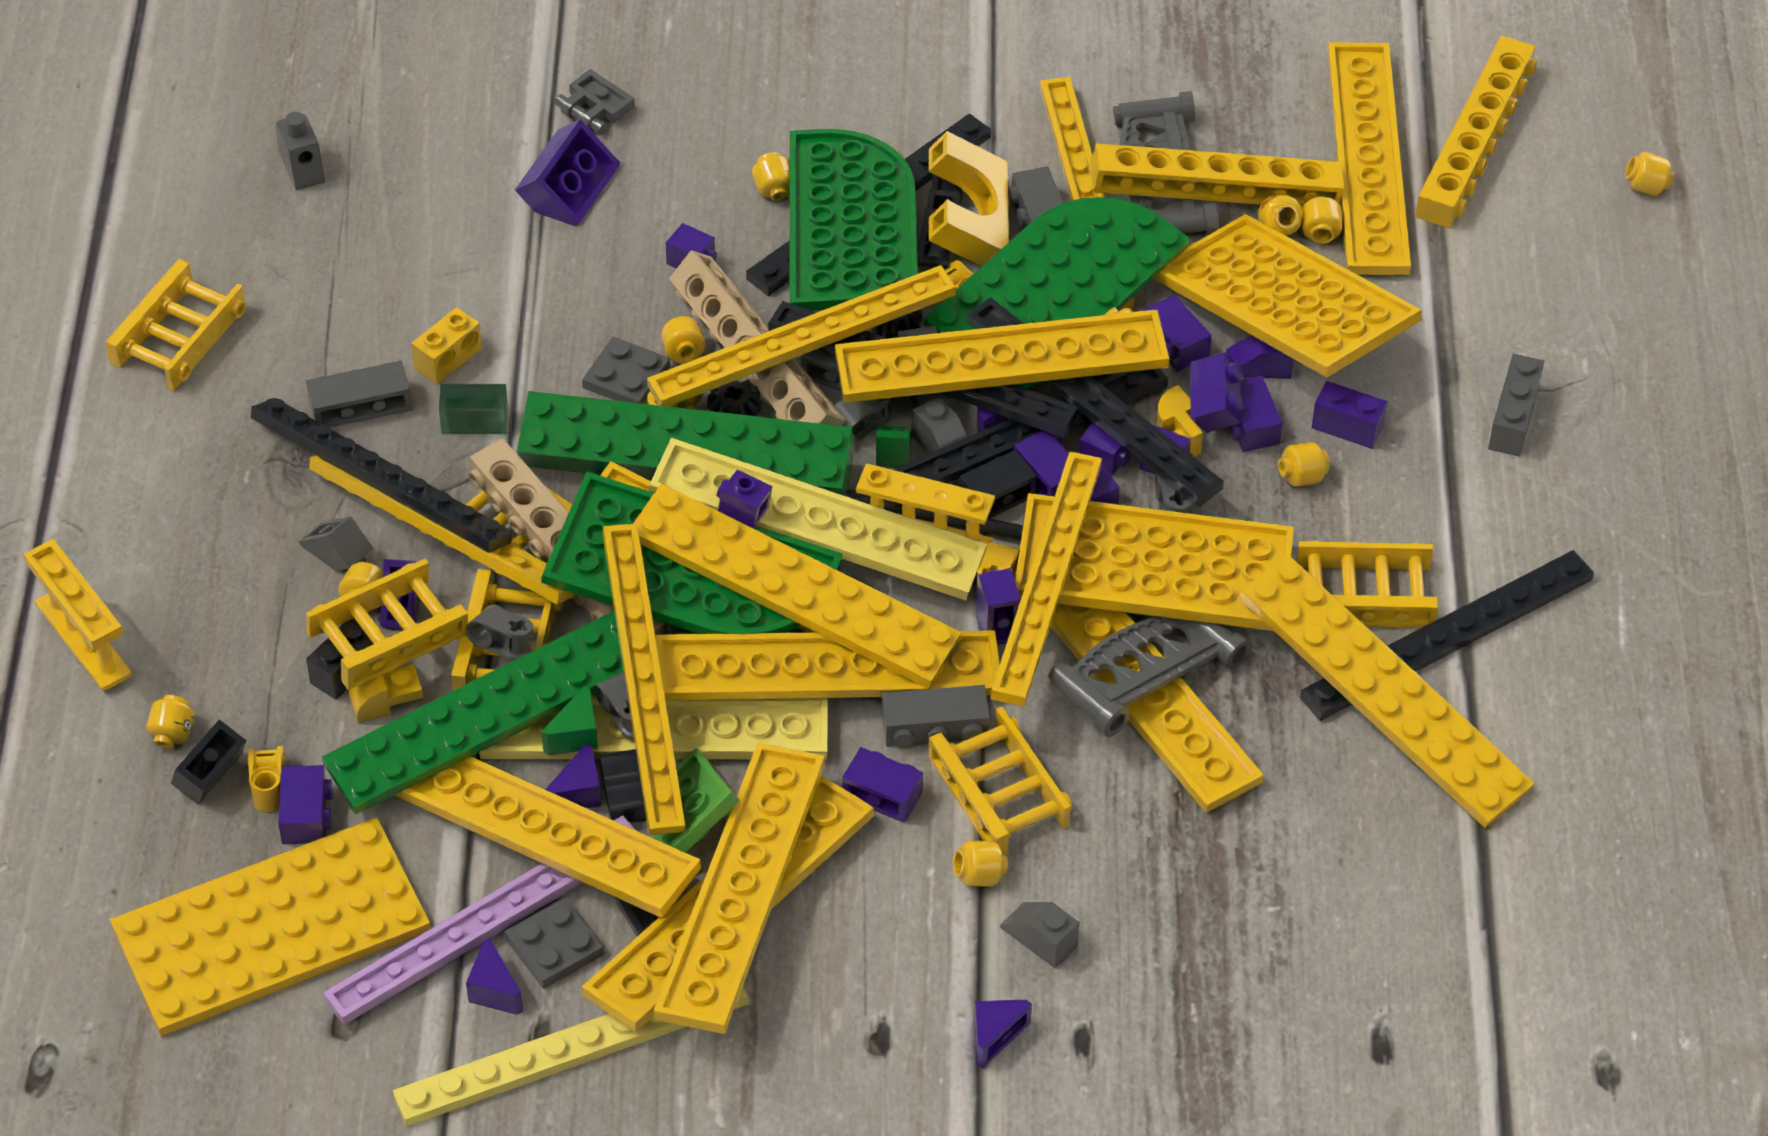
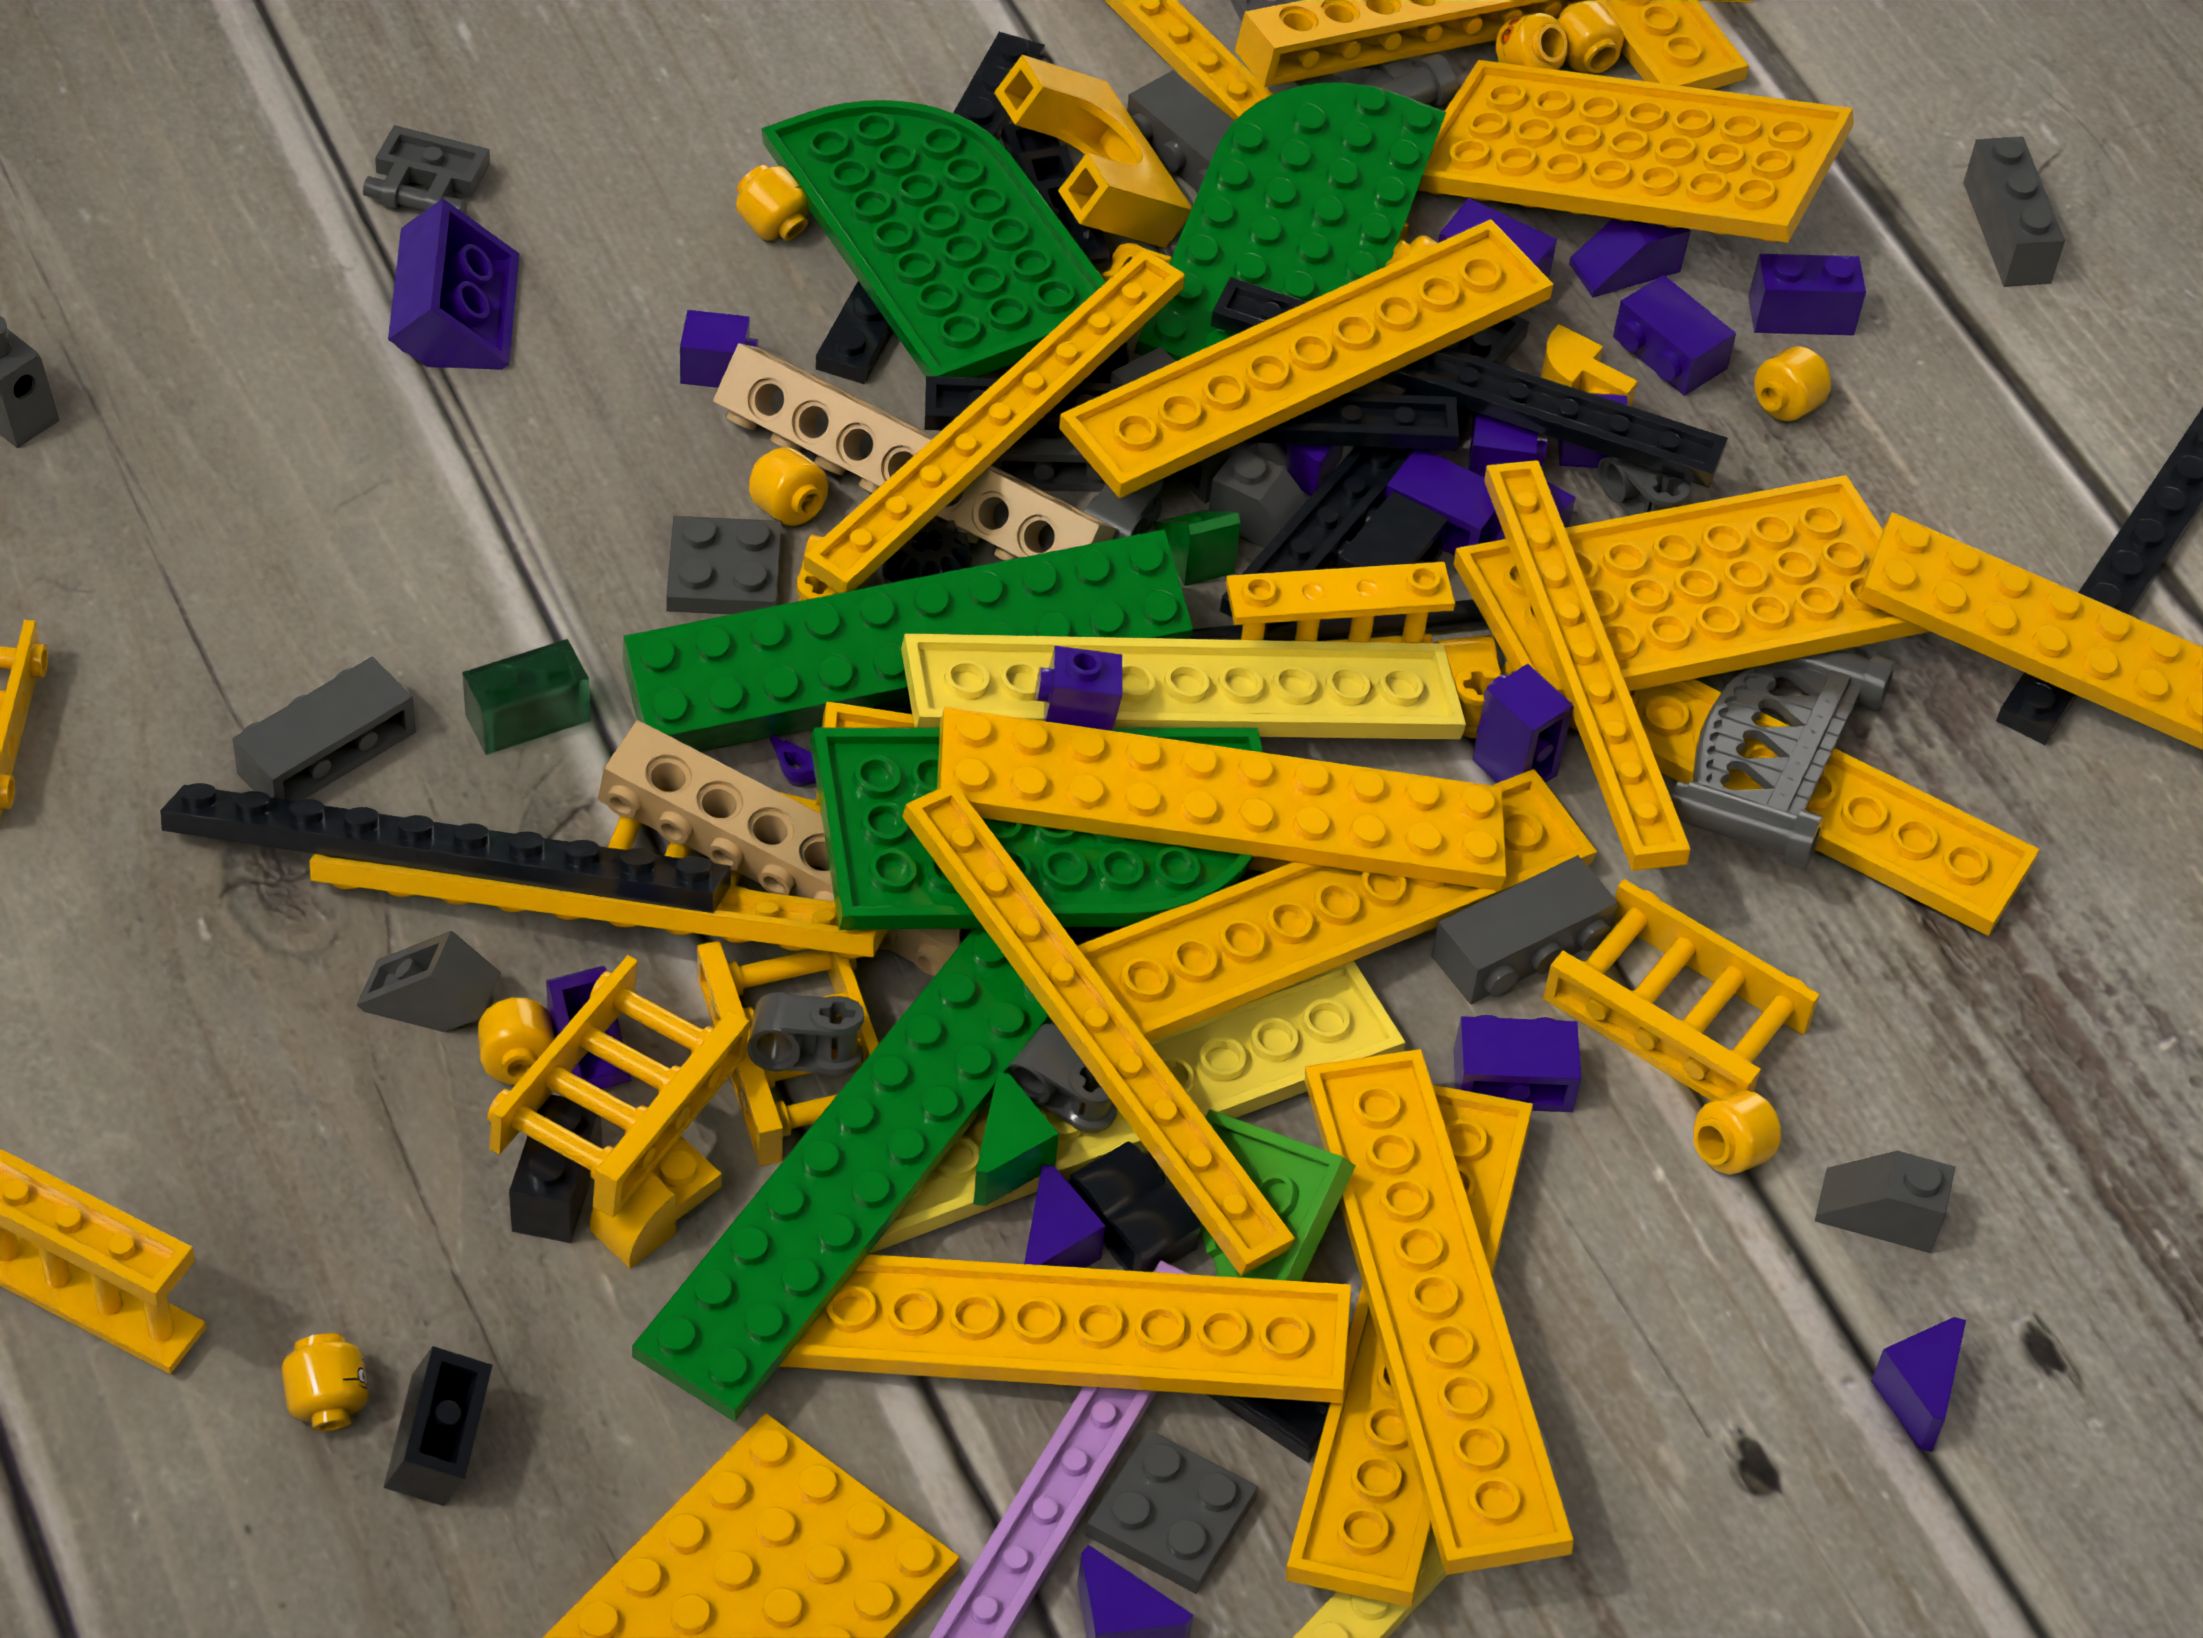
camera: 30 degrees left, 0 degrees up
yellow piece [248,745,286,813] -> none
dark purple brick [278,765,333,844] -> none
yellow brick [411,307,482,385] -> none
dark purple brick [1190,352,1244,433] -> none
yellow fence [1296,541,1438,628] -> none

